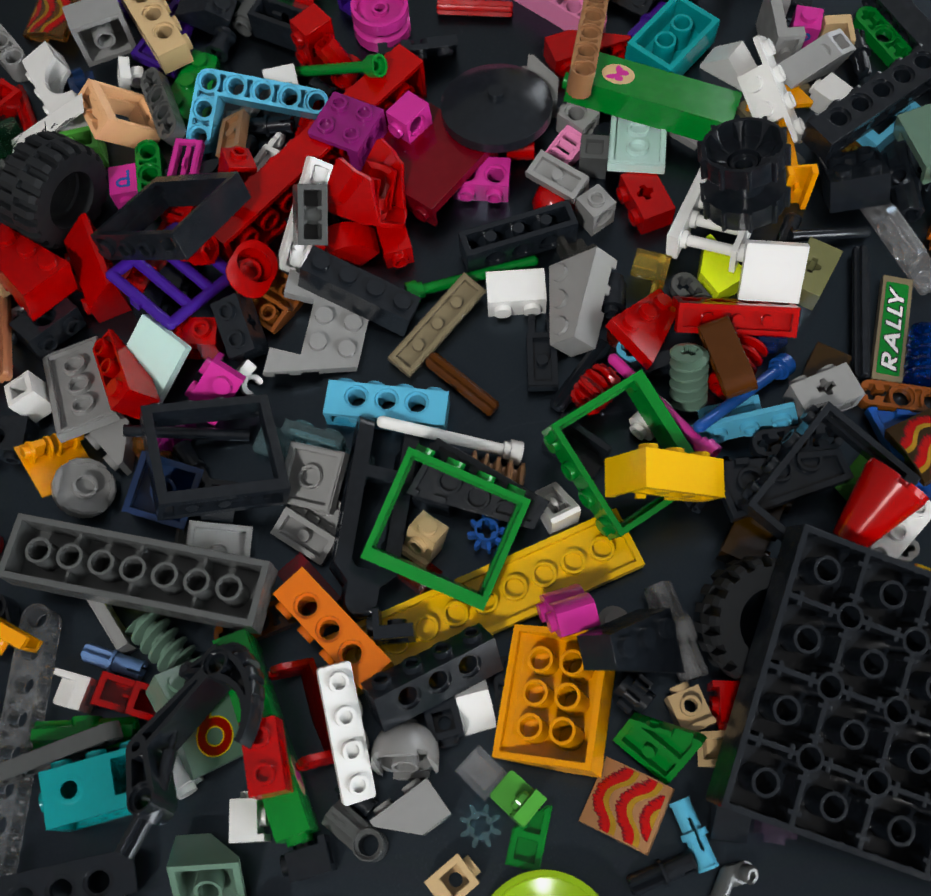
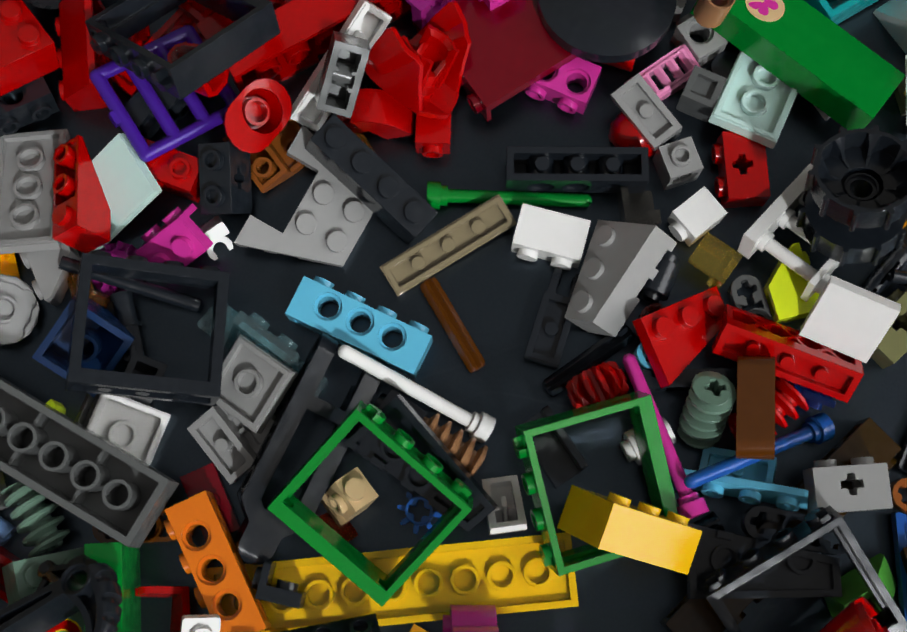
camera: 15 degrees right, 10 degrees up
none -> white brick [667,186,728,247]

